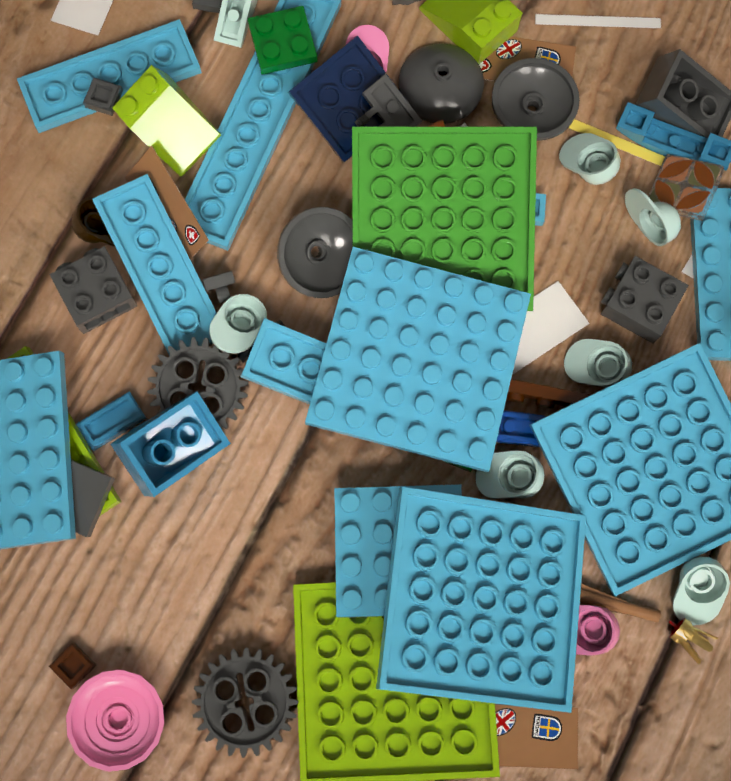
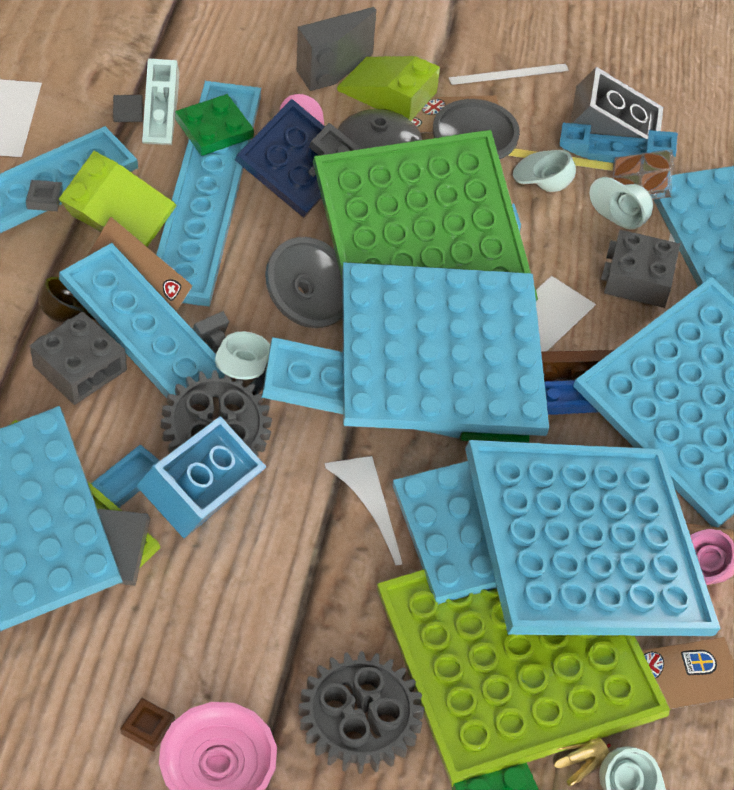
camera: 15 degrees left, 25 degrees down
light aqua cap [476,450,545,499] -> none
light aqua cap [564,339,632,388] -> none
none -> white sticker [324,456,402,565]

